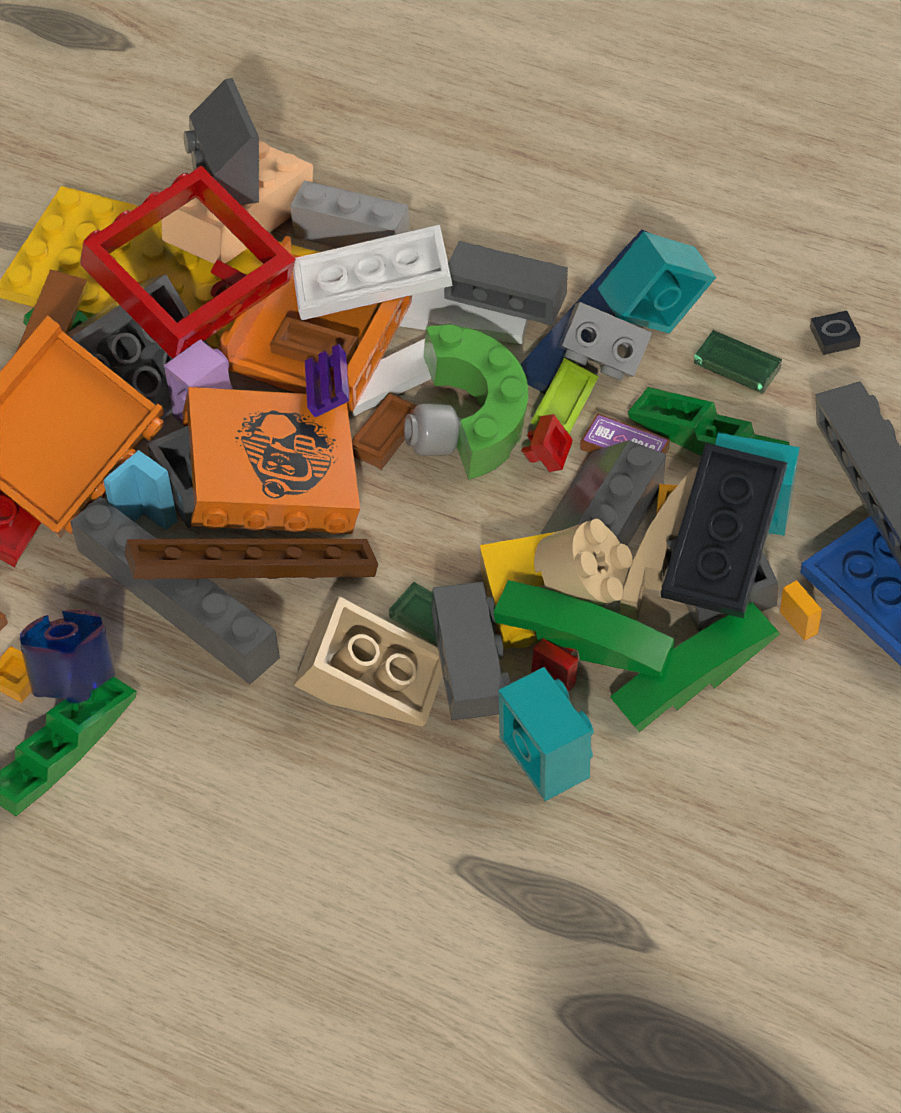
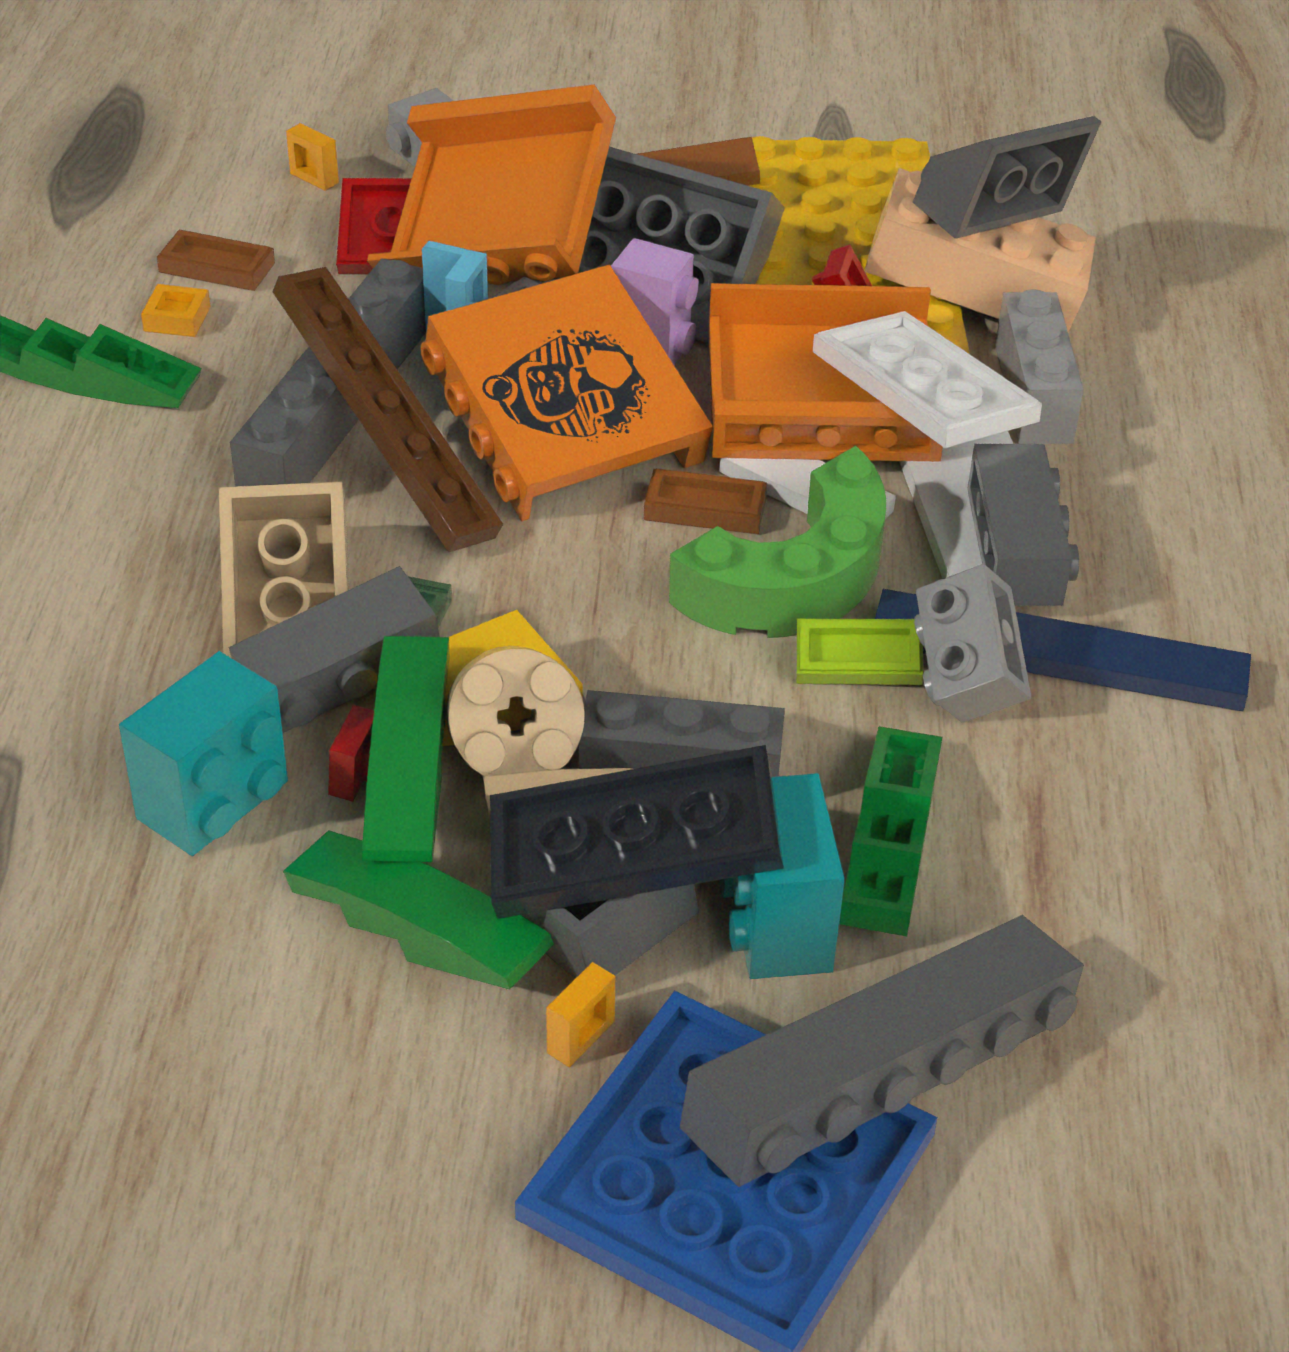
camera: 65 degrees right, 10 degrees down
clear blue brick [19,609,116,703] -> none
red window [80,166,296,359] -> none
dark orange tile [270,316,358,371] -> none
dark purple tile [305,344,349,417] -> none
light grey head [404,404,463,456] -> none
red tile [521,414,573,472] -> none
medium lavender tile [580,413,670,454] -> none
teal brick [598,231,717,334] -> none
clear green tile [694,330,782,394] -> none
black tile [810,310,861,355] -> none

